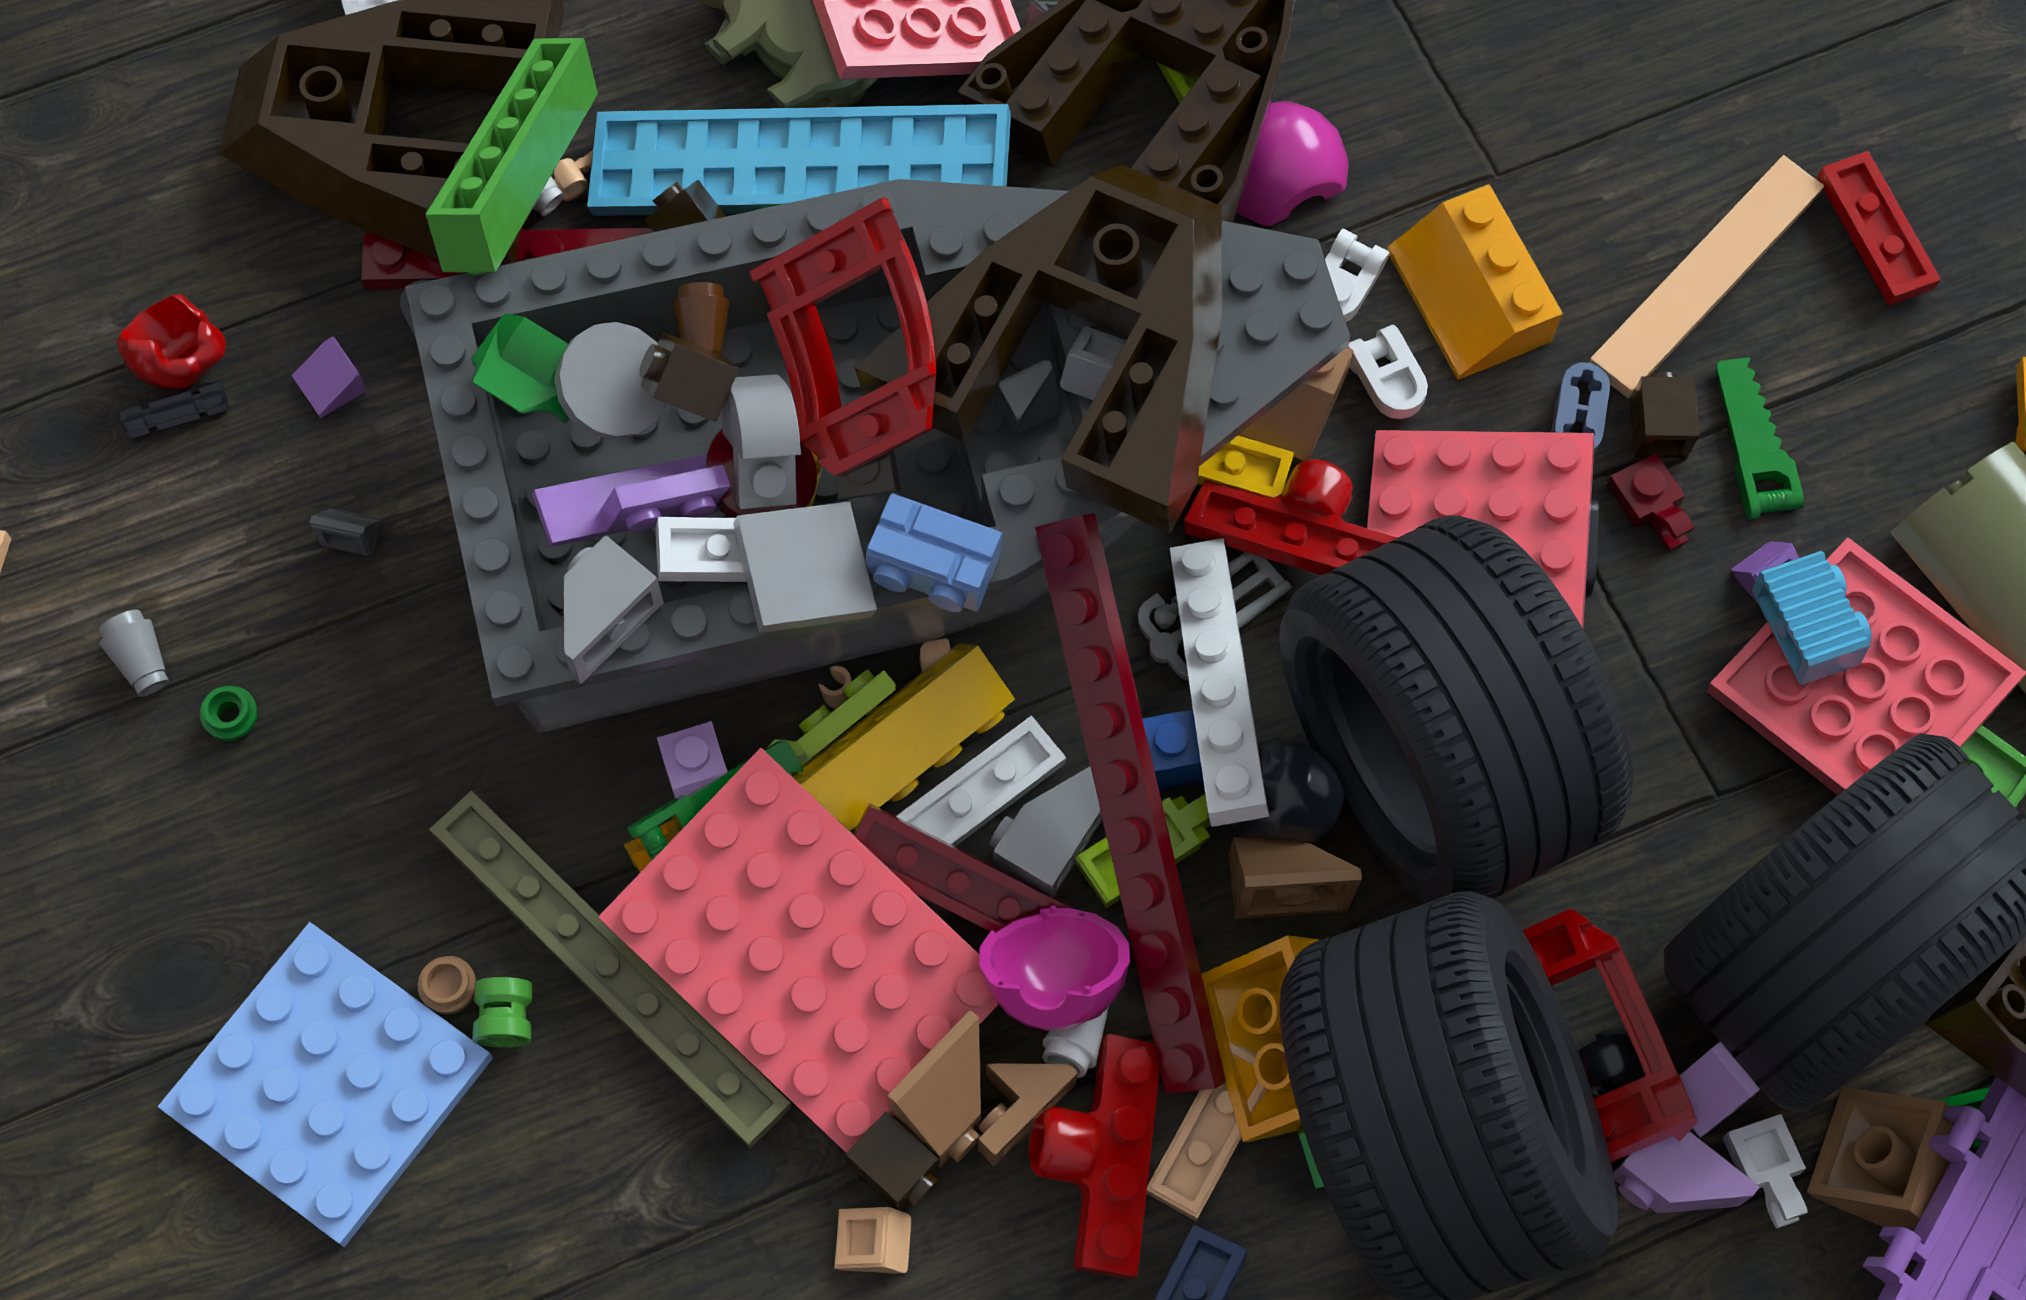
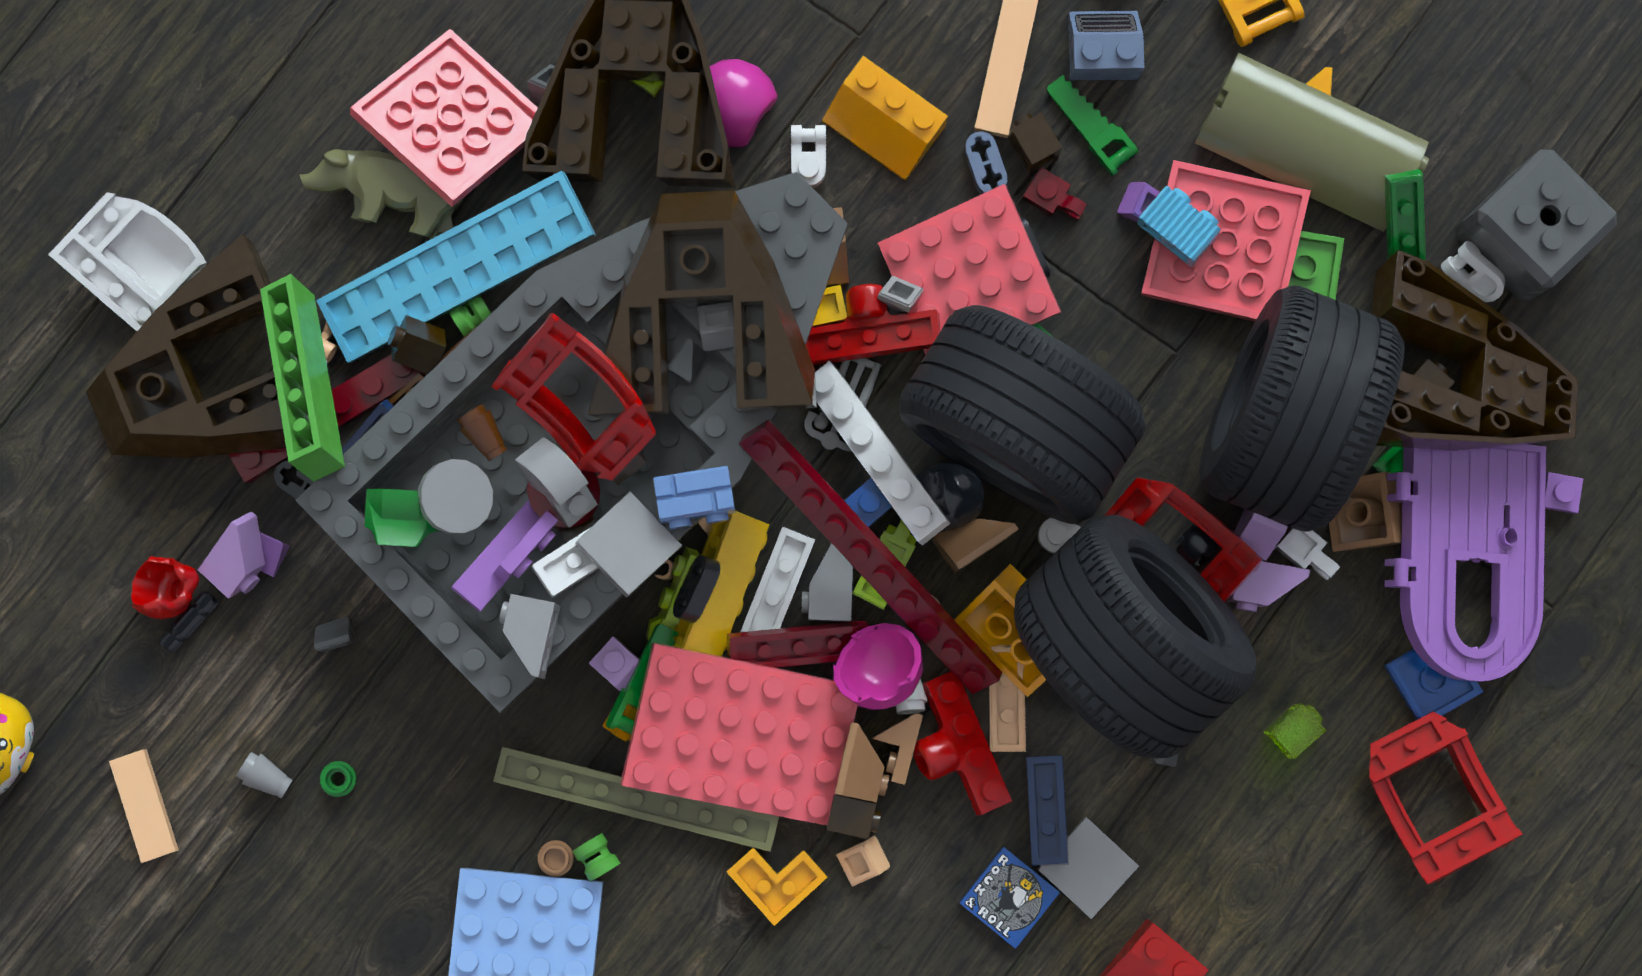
camera: 30 degrees left, 15 degrees up
dark brown brick [640,332,739,422] -> none
white plate [1347,325,1428,419] -> none
none -> lavender slope [198,511,265,599]
none -> black beam [673,555,721,623]
none -> light orange plate [727,848,828,926]
none -> light grey slope [877,276,924,312]
none -> sand blue slope [1068,11,1144,81]

